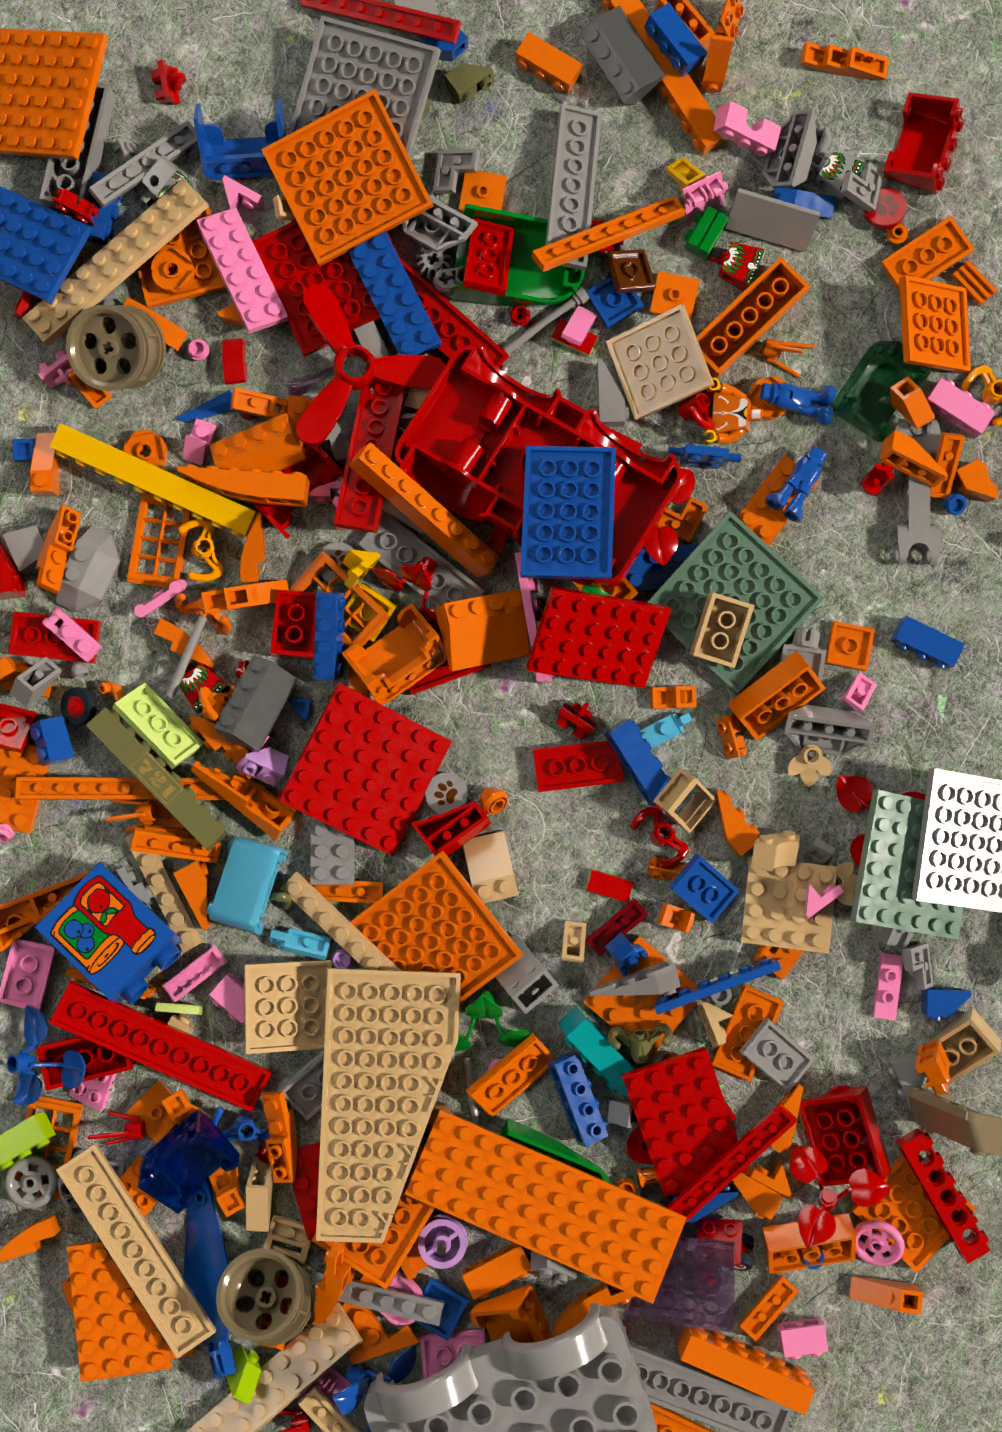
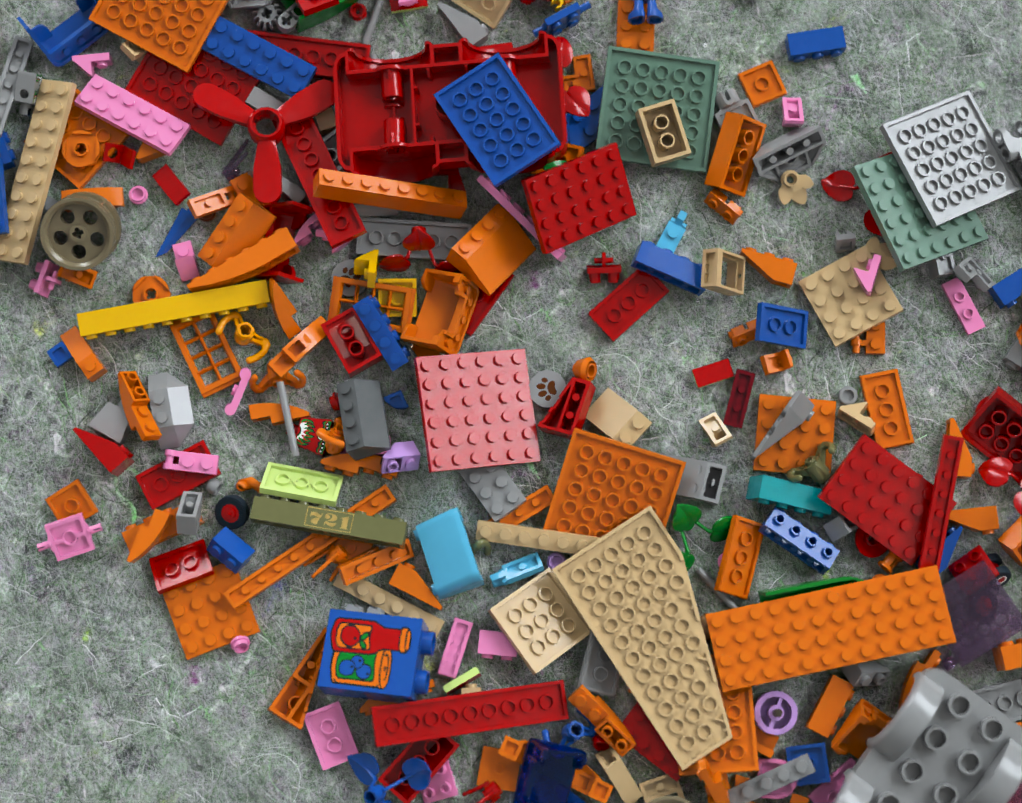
camera: 30 degrees left, 5 degrees down
orange wedge [191,761,298,841] -> none
blue piece [605,932,648,976] -> none
red piece [630,806,689,869] -> none
orange slope [650,686,697,709] -> none
blue plate [652,957,781,1015] -> none
light grey tile [739,1018,816,1093] -> none
orange slope [747,1160,791,1198] -> none
tan brick [751,830,800,871] -> none
none -> red bracket [102,142,136,170]

